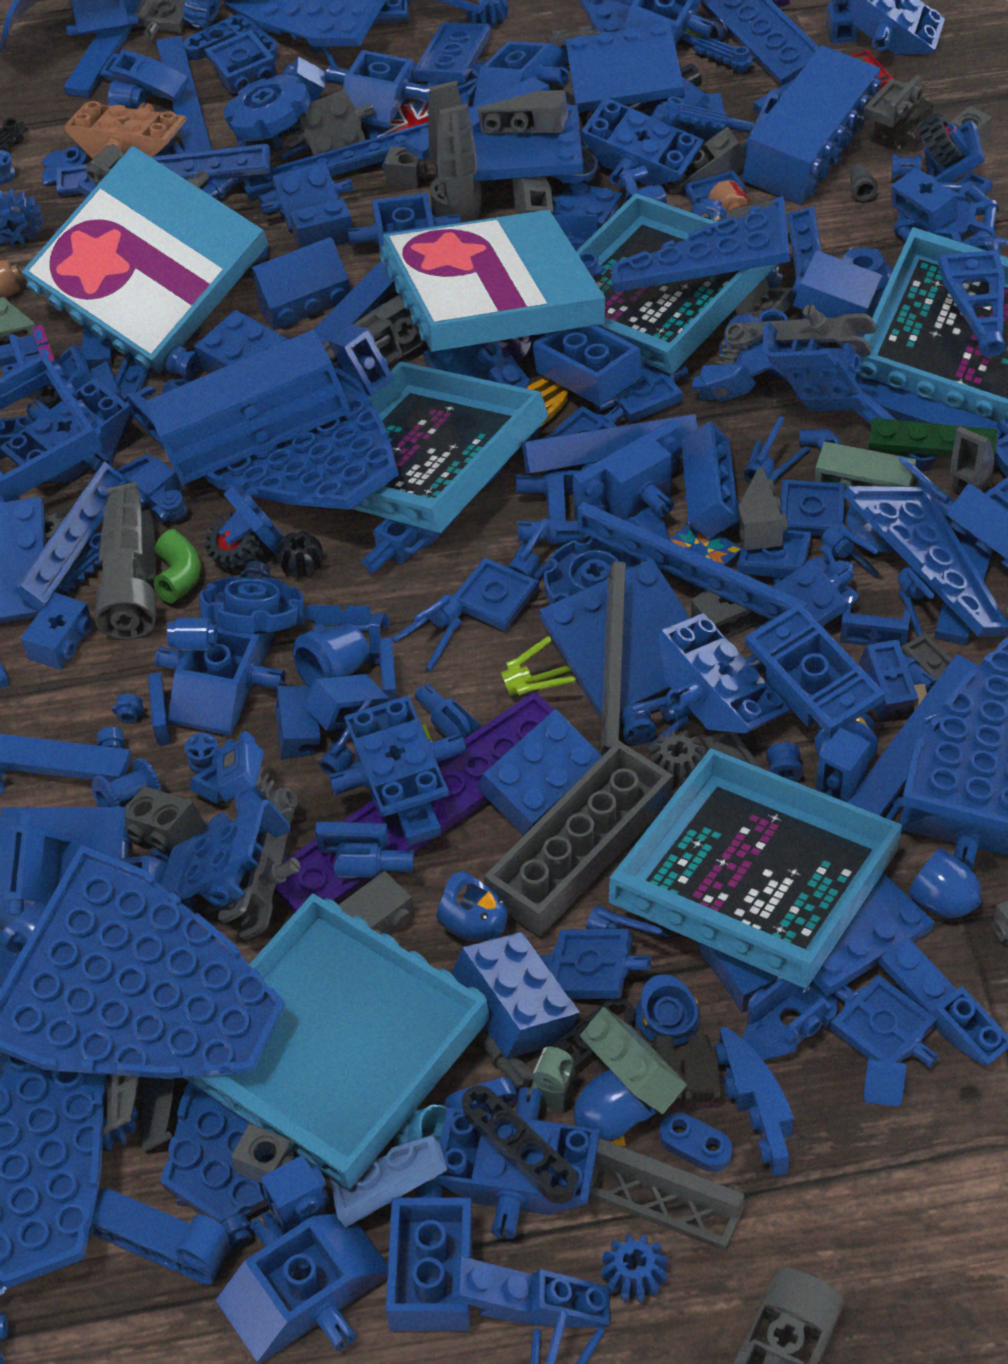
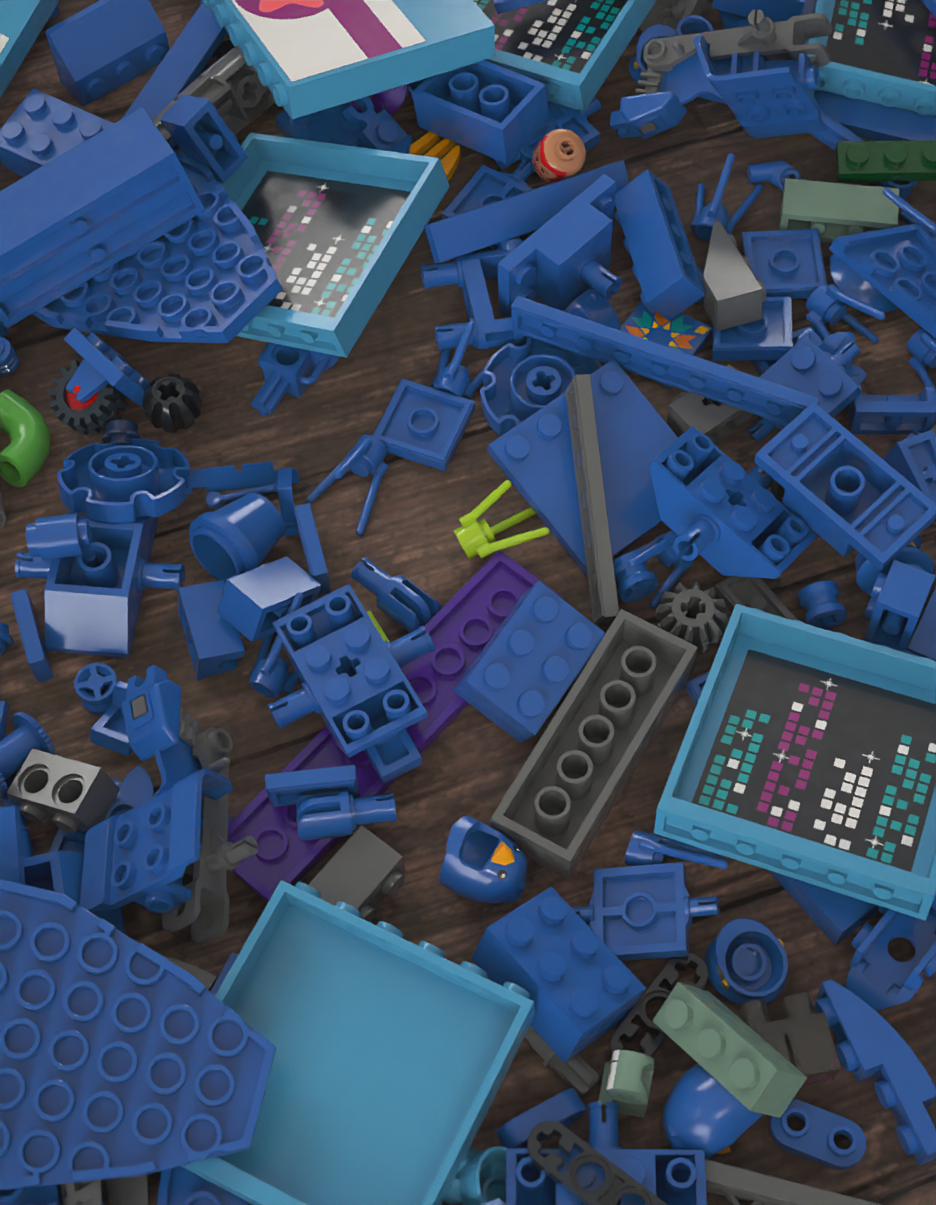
camera: 10 degrees left, 10 degrees up
none -> nougat head [532,128,586,183]

